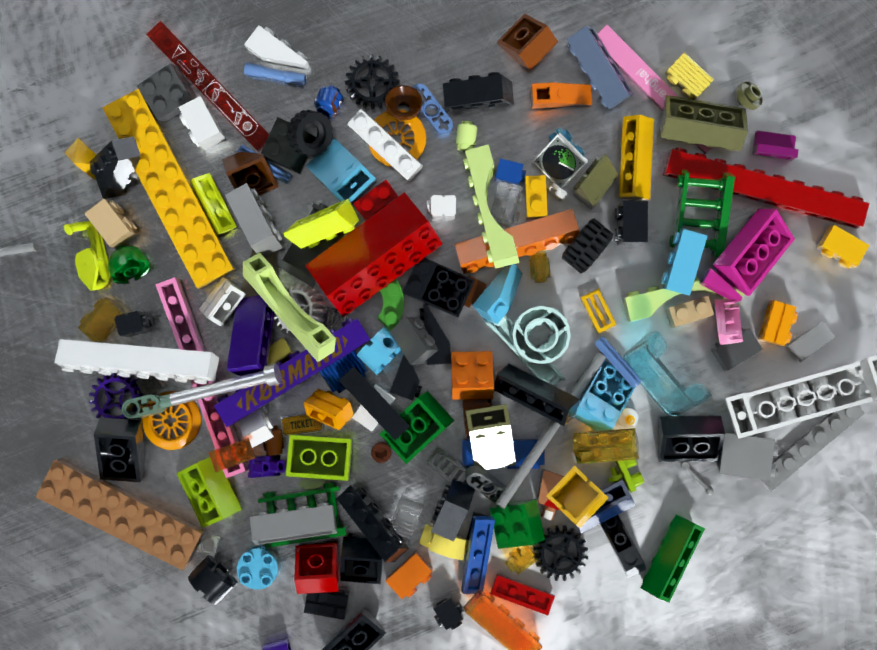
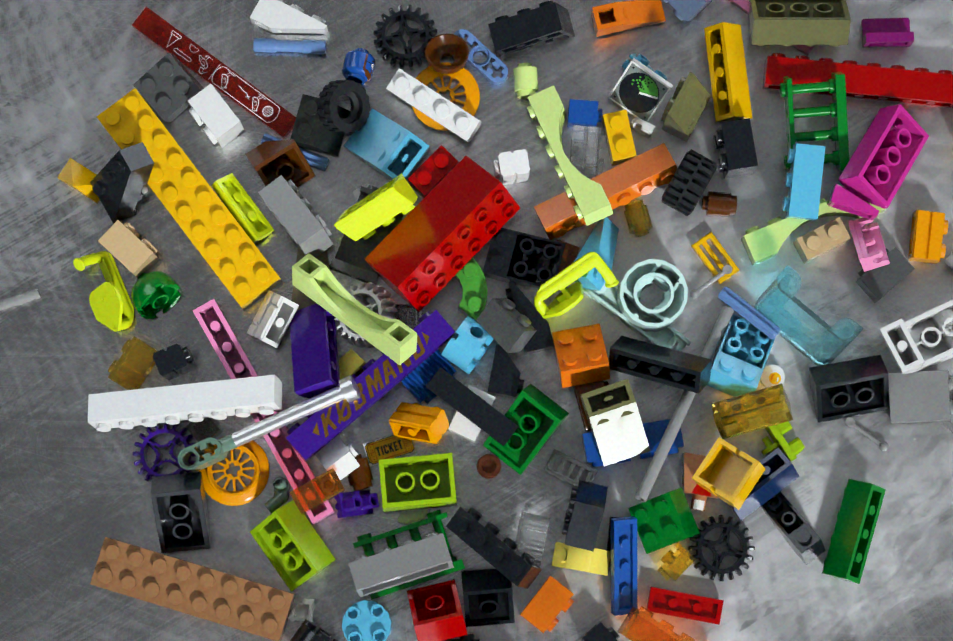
camera: 10 degrees left, 5 degrees down
dark grey beam [465,466,507,504] -> none
none -> sand green arm [264,477,290,513]
none -> neon yellow piece [534,252,619,319]
none -> light grey hinge [690,265,733,299]
none -> reddish brown brick [701,191,737,217]

